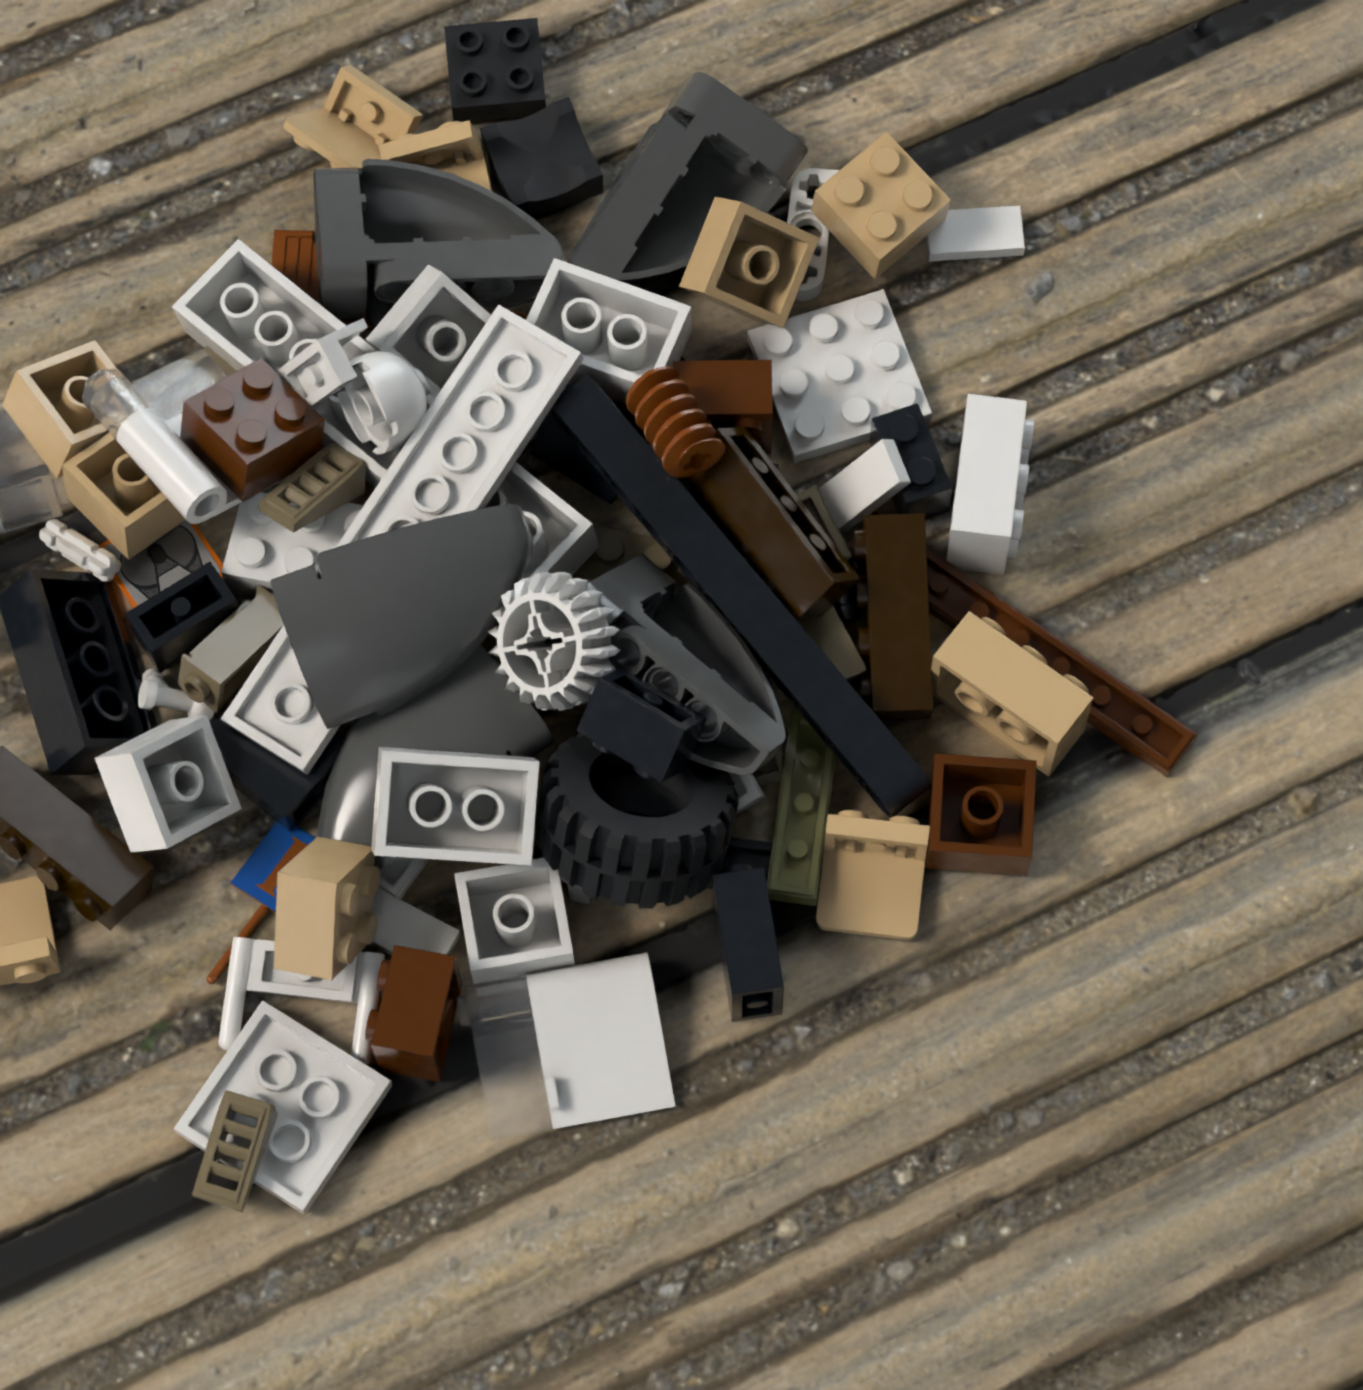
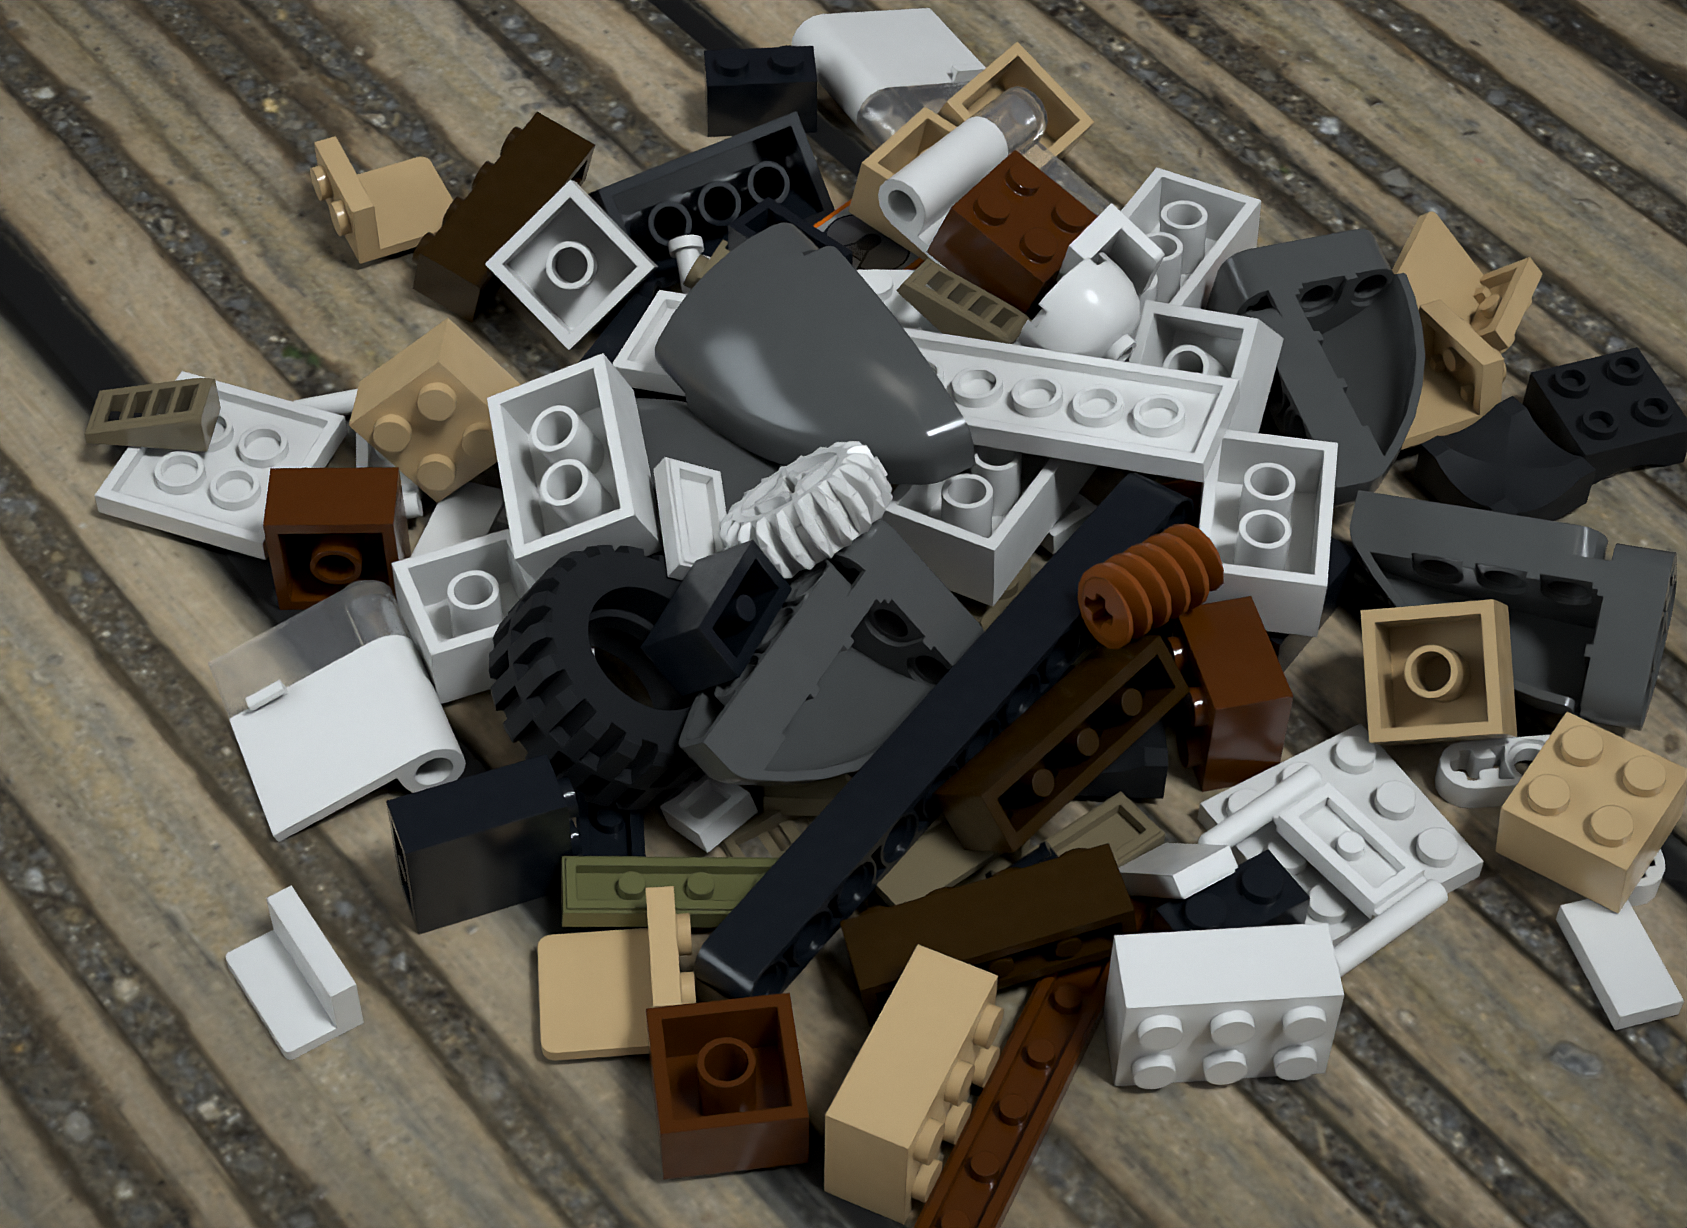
camera: 75 degrees right, 20 degrees down
white axle [39,519,121,581] -> none
none -> white panel [226,885,364,1060]
none -> white tile [653,457,727,580]
none -> white plate [1198,765,1448,977]

